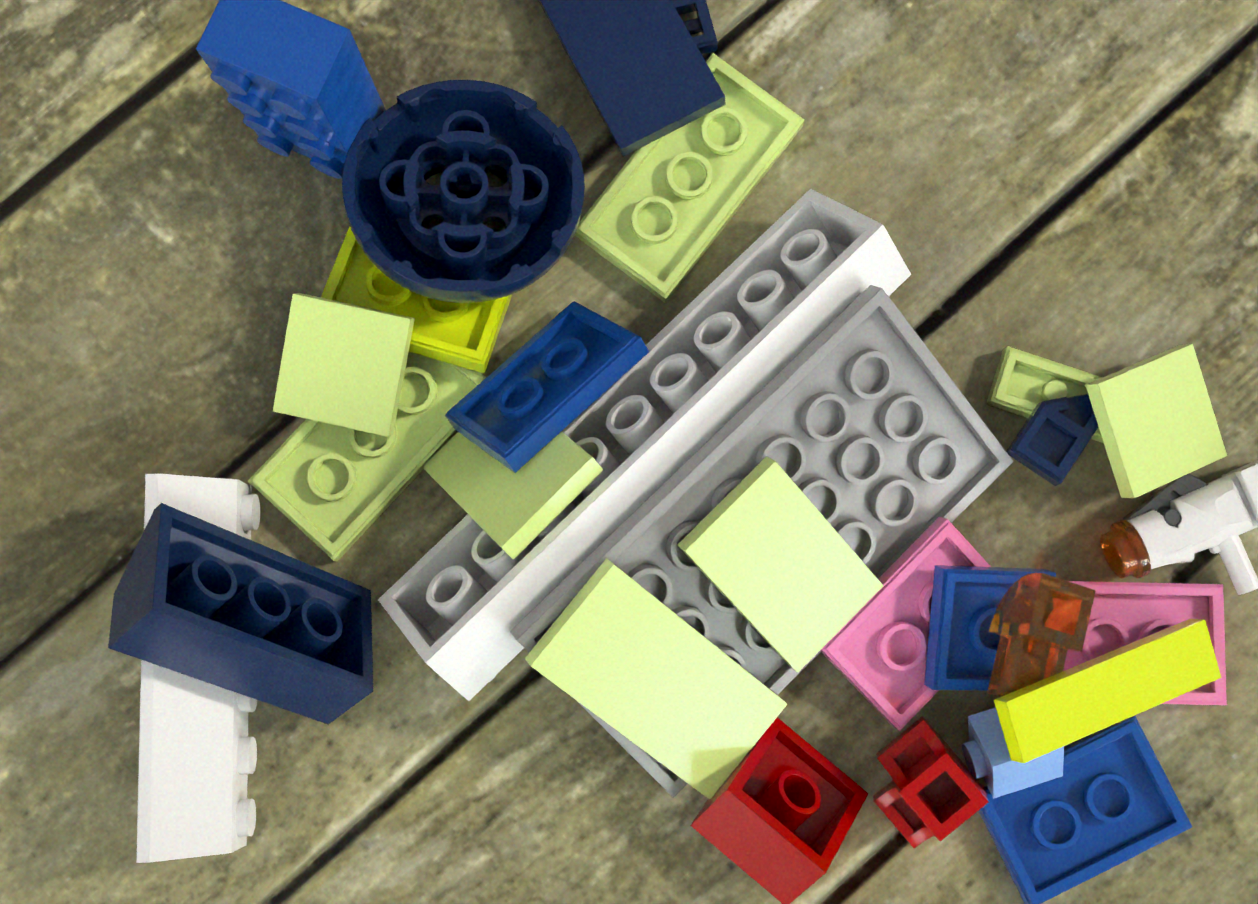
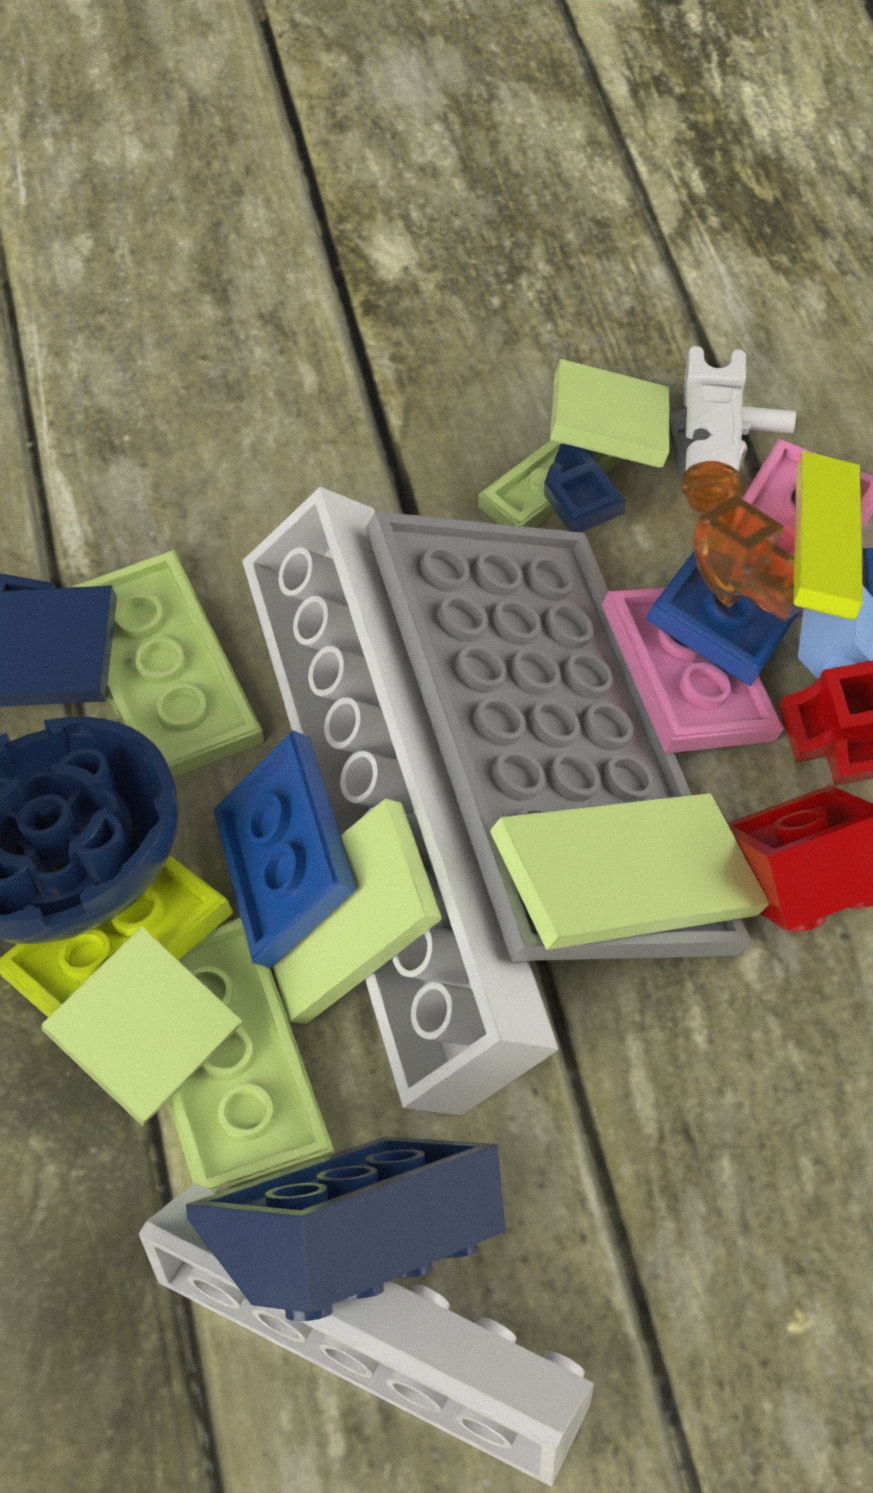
camera: 60 degrees left, 25 degrees down
yellowish green tile [677,456,883,672] -> none

